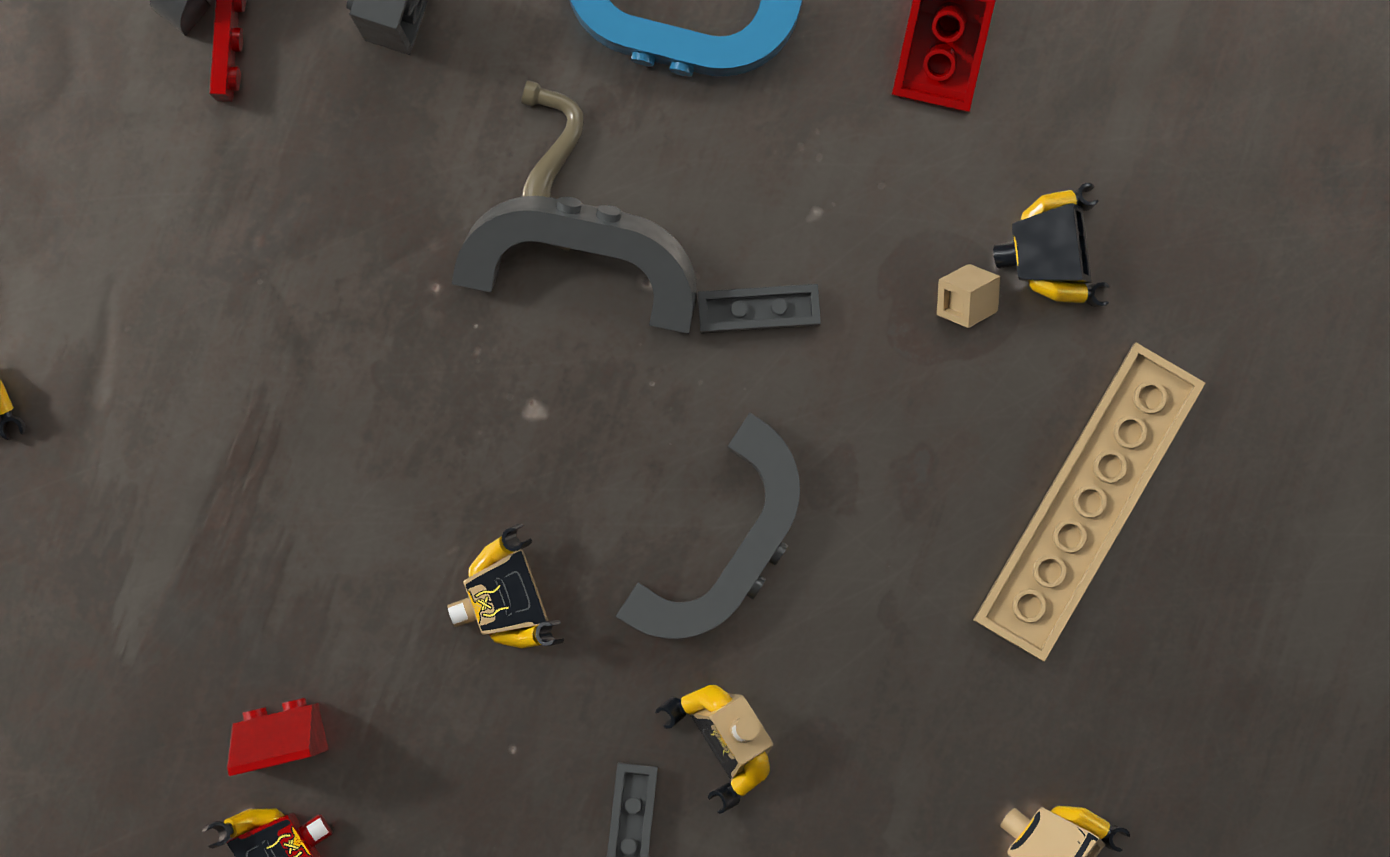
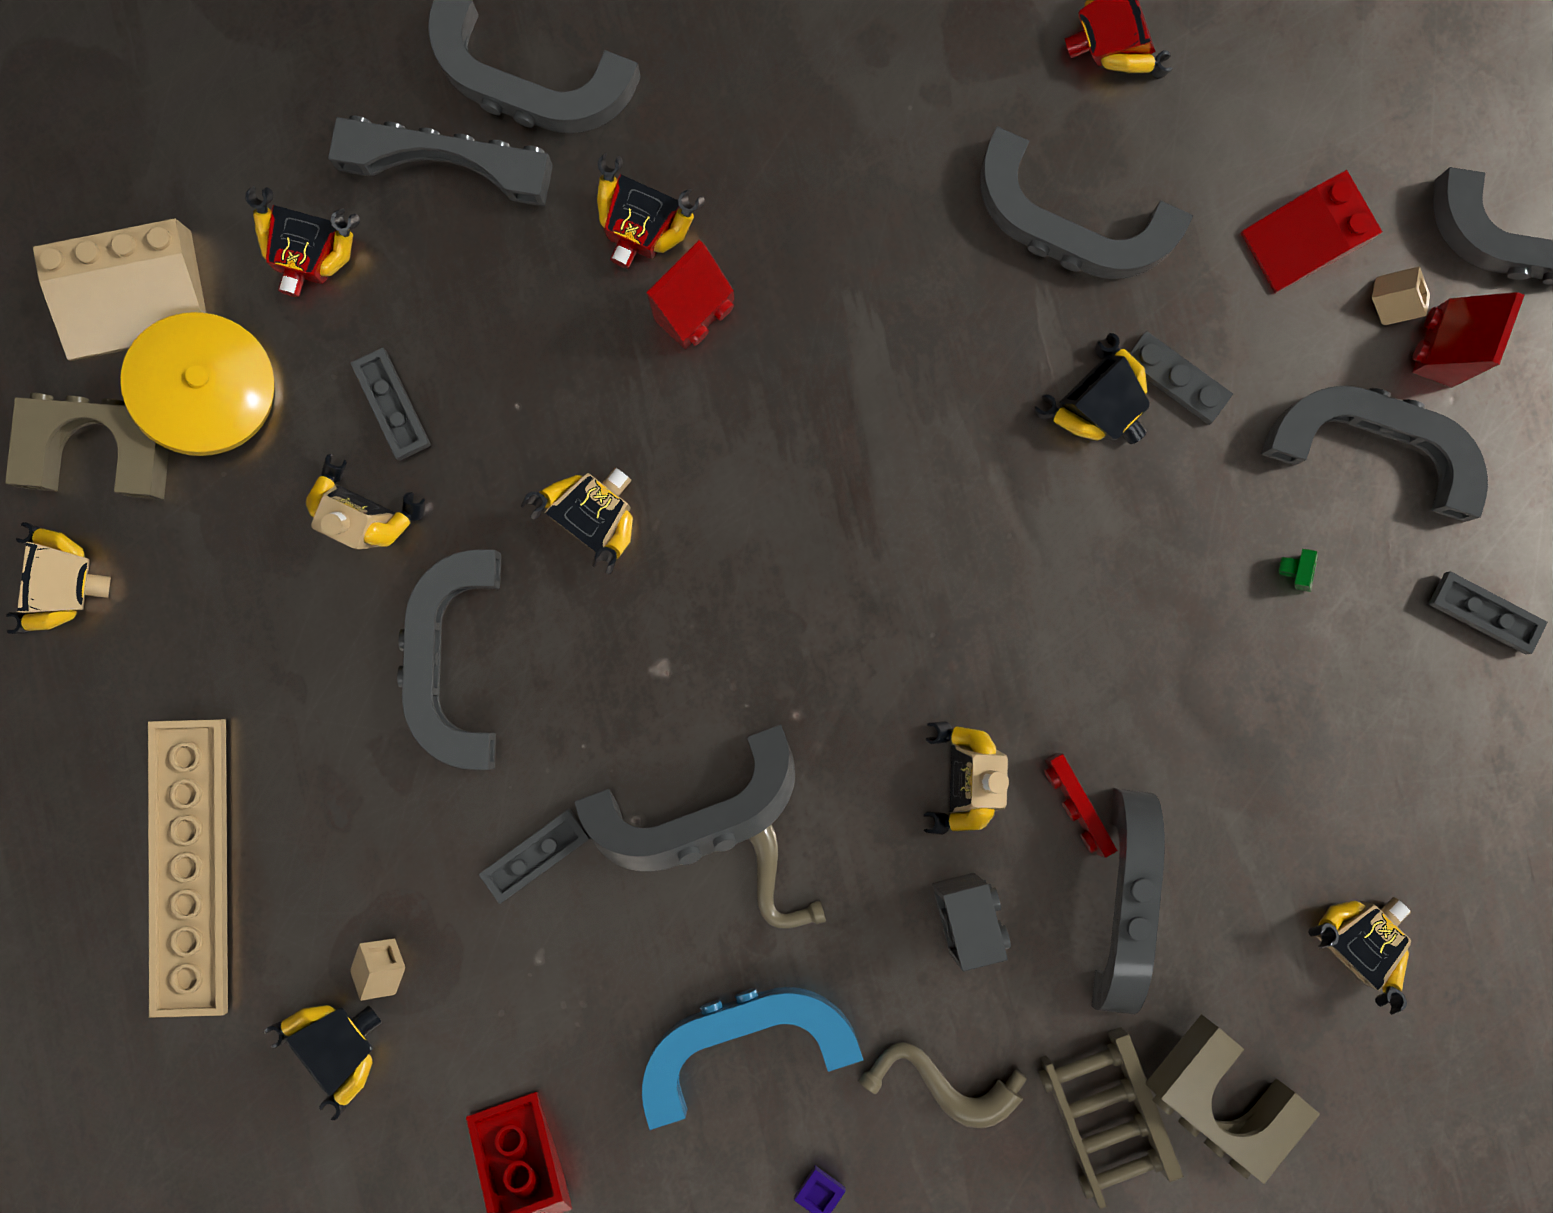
camera: 145 degrees right, 0 degrees up
none -> torso [924,721,1009,835]

